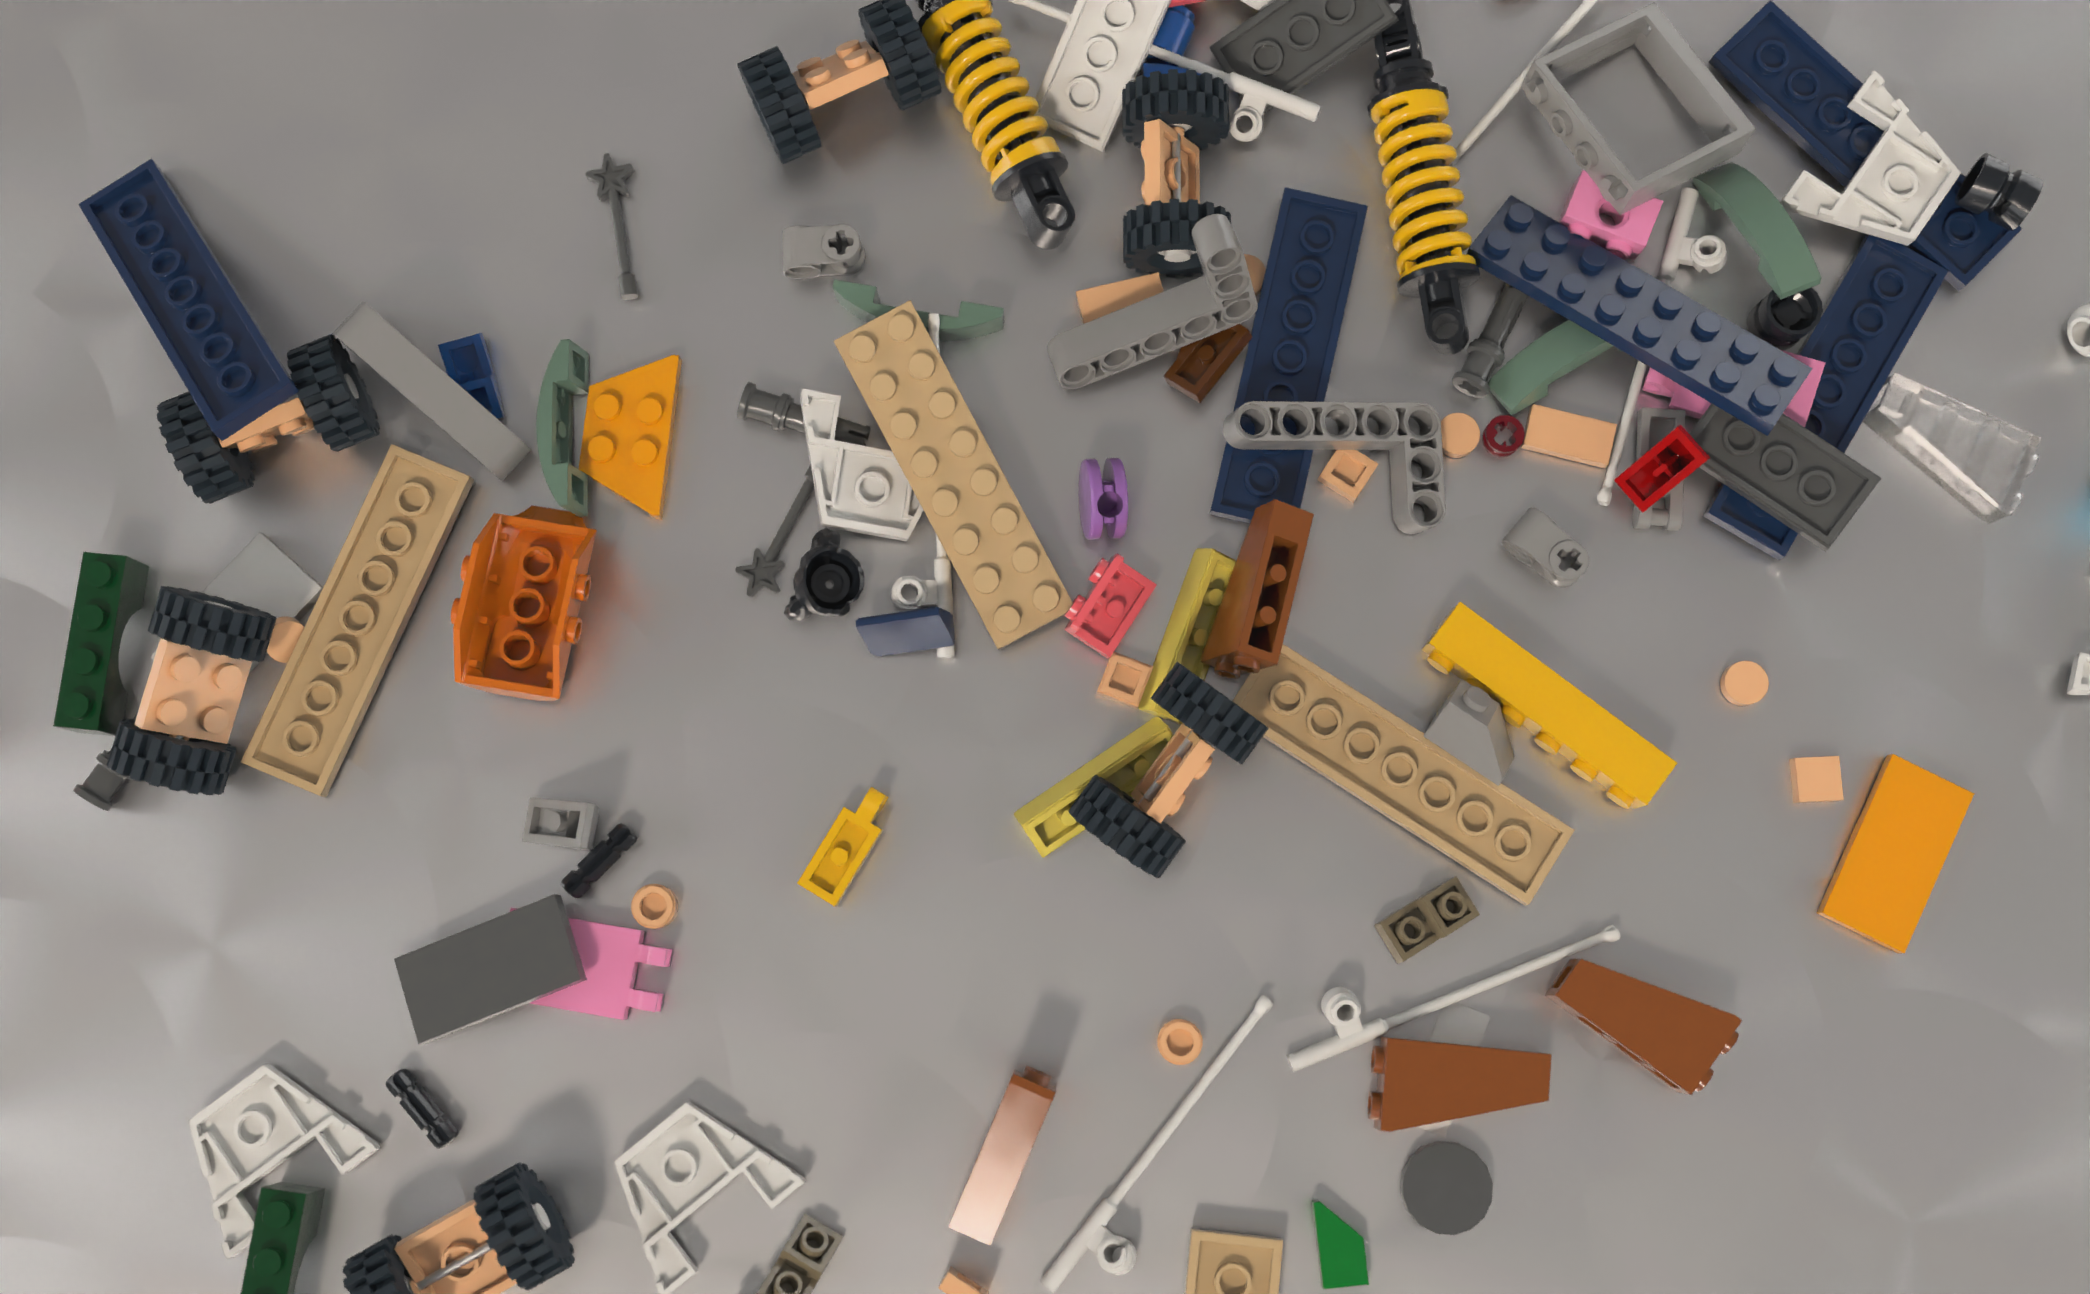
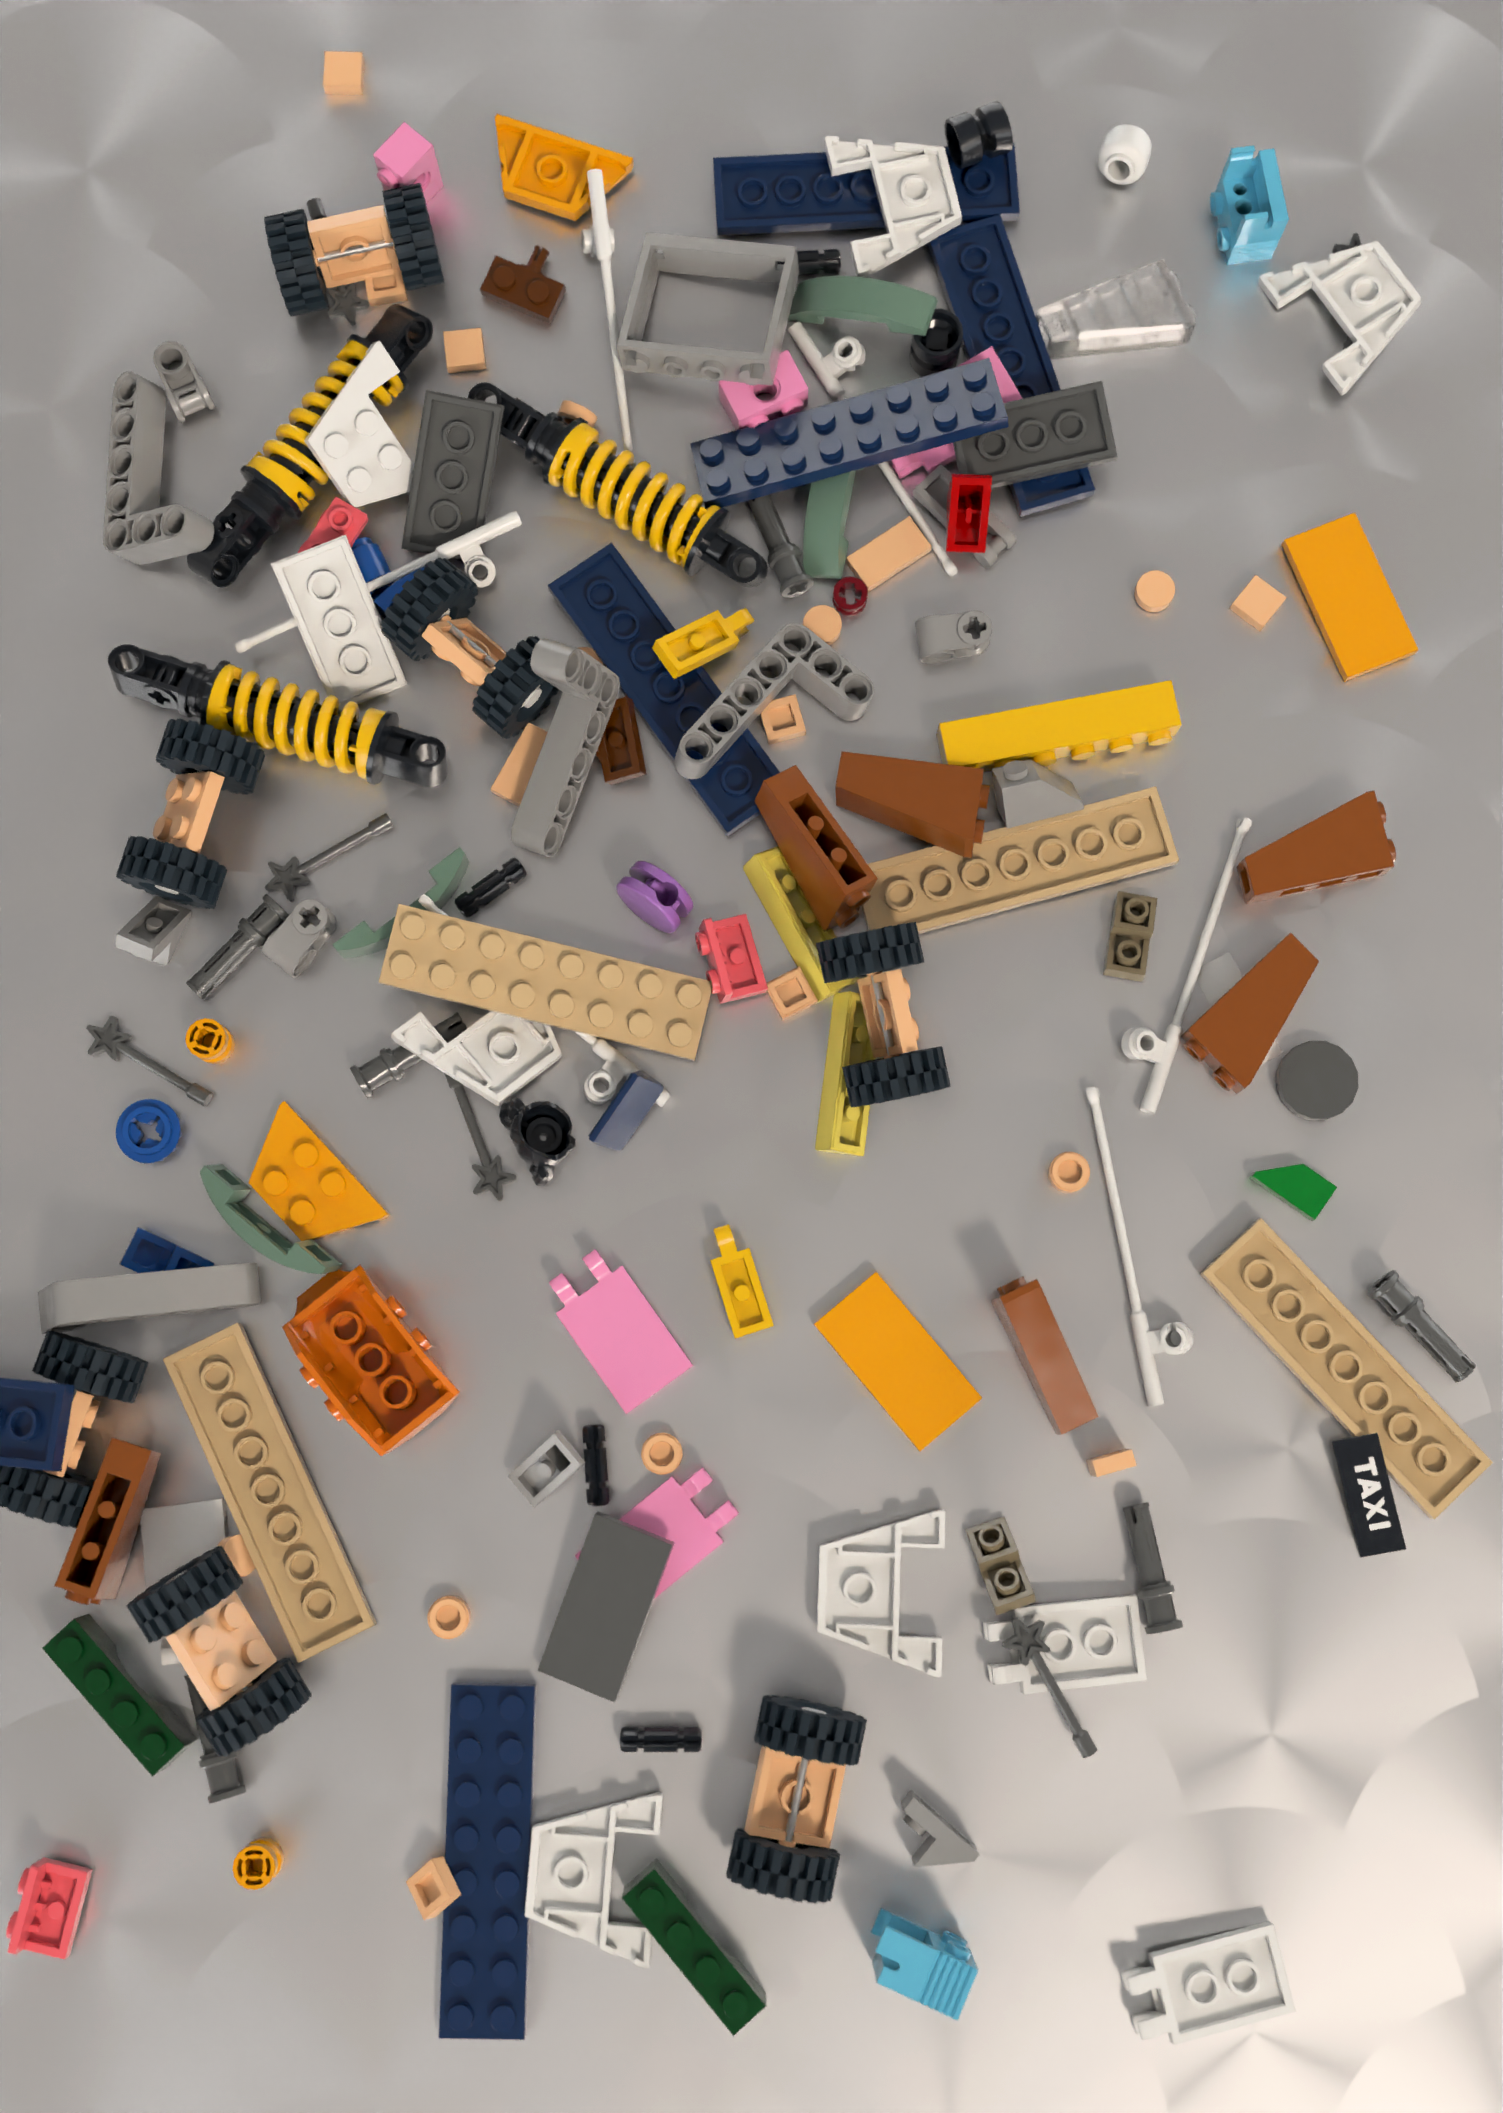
camera: 50 degrees left, 0 degrees up
none -> dark orange slope [54,1438,161,1605]
none -> light grey slope [115,896,192,966]
none -> blue gear [116,1099,182,1164]
none -> light orange wheel [185,1018,235,1064]
none -> dark grey pin [186,893,289,1000]
none -> light orange wheel [232,1837,284,1890]
none -> dark grey piece [265,813,394,902]
none -> light nougat tile [406,1856,461,1920]
none -> light nougat tile [427,1595,471,1639]
none -> dark blue plate [439,1683,536,2040]
none -> black axle [454,858,527,918]
none -> bright pink tile [548,1249,693,1414]
none -> light nougat tile [557,400,598,428]
none -> yellow plate [652,608,755,679]
none -> black axle [777,249,841,275]
none -> light orange tile [814,1272,982,1451]
none -> dark orange slope [835,751,990,858]

